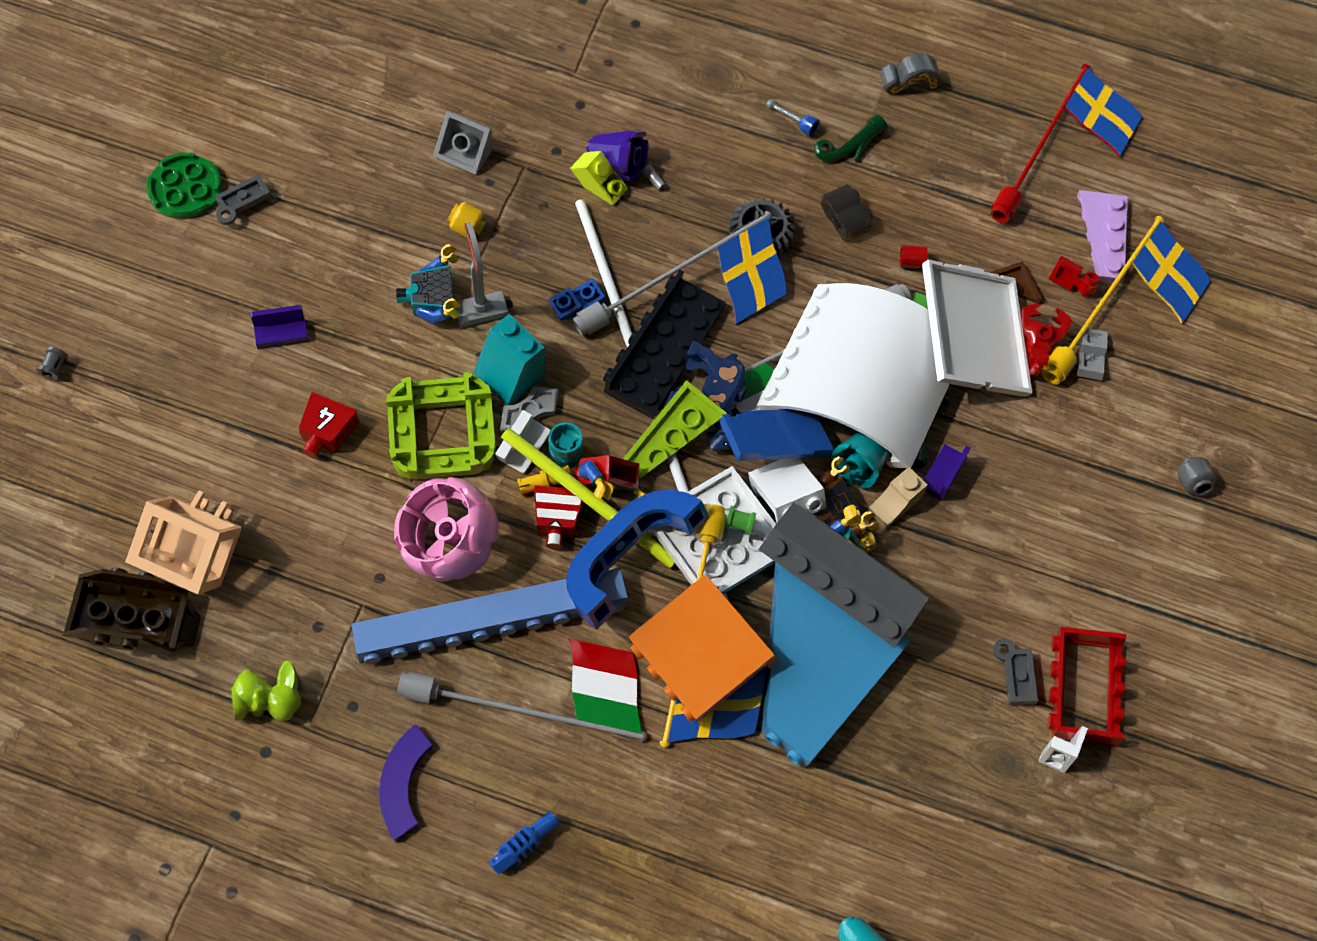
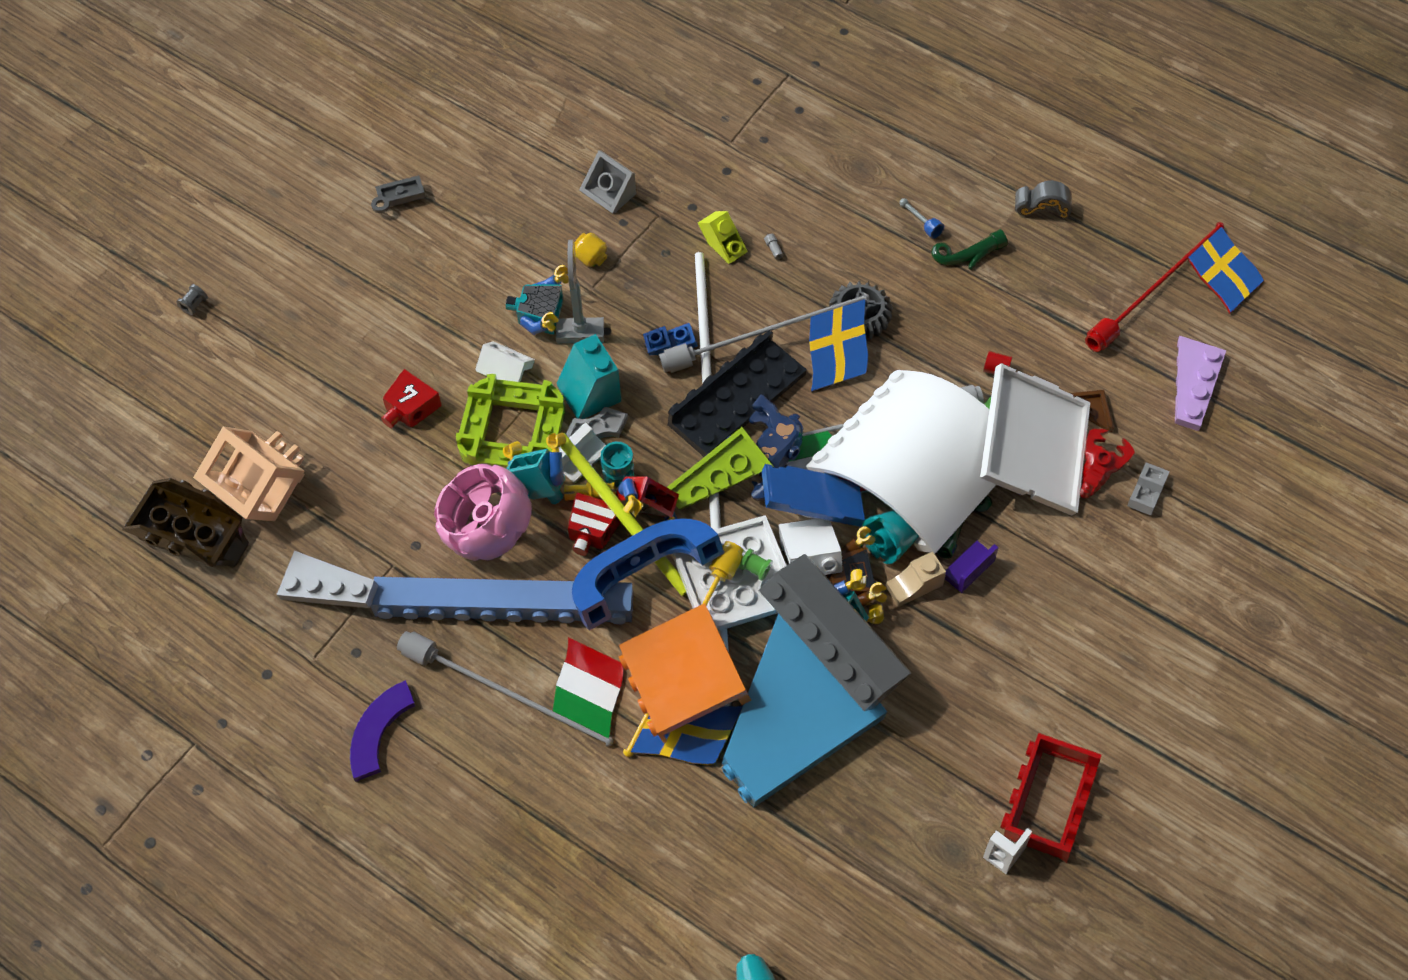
camera: 20 degrees right, 5 degrees down
green tile [146,152,222,219] -> none
lime animal [231,661,301,722] -> none
dark purple panel [250,305,308,349] -> none
blue hinge [488,811,560,875] -> none
dark purple cone [587,130,649,181] -> none
clear smoke brick [820,184,873,242] -> none
dark grey hinge [993,639,1038,705] -> none
flag [1042,216,1211,384] -> none
red plate [1048,255,1100,296] -> none
dark grey head [1178,457,1217,496] -> none
none -> wing [277,551,379,608]
none -> white panel [476,341,535,382]
none -> teal torso [503,433,566,504]

